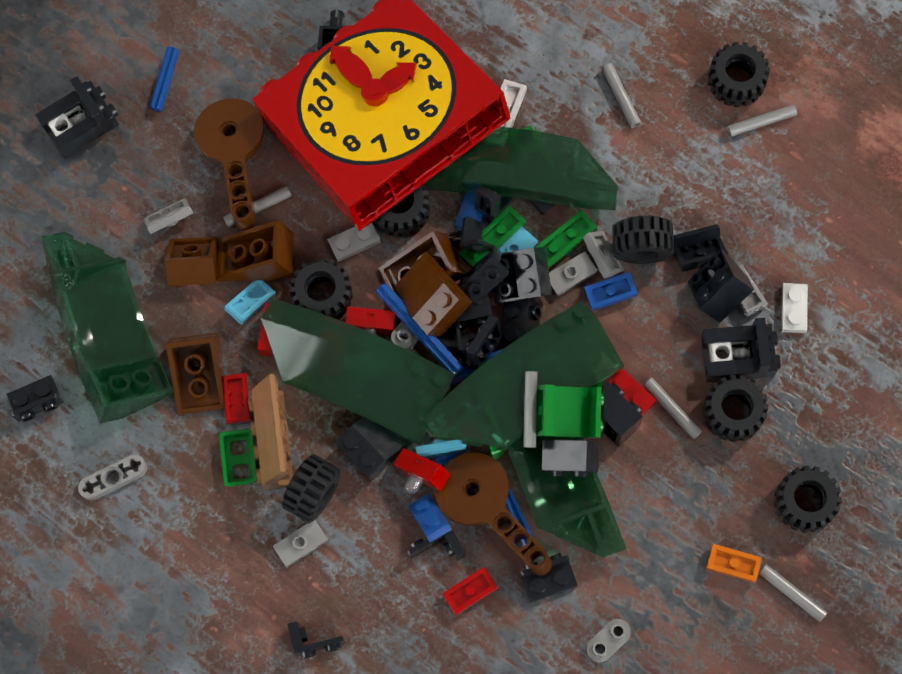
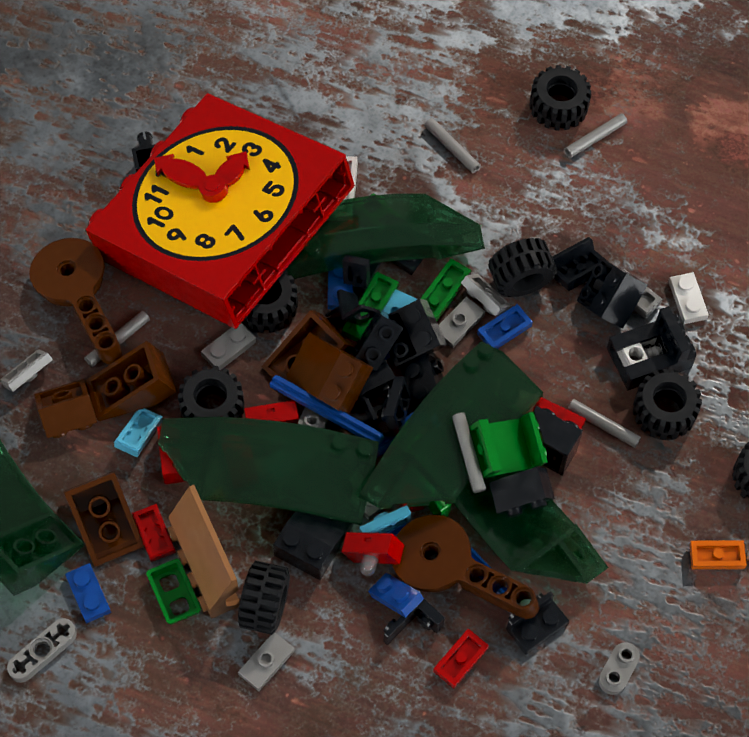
camera: 25 degrees left, 10 degrees down
none -> blue plate [65,563,111,624]

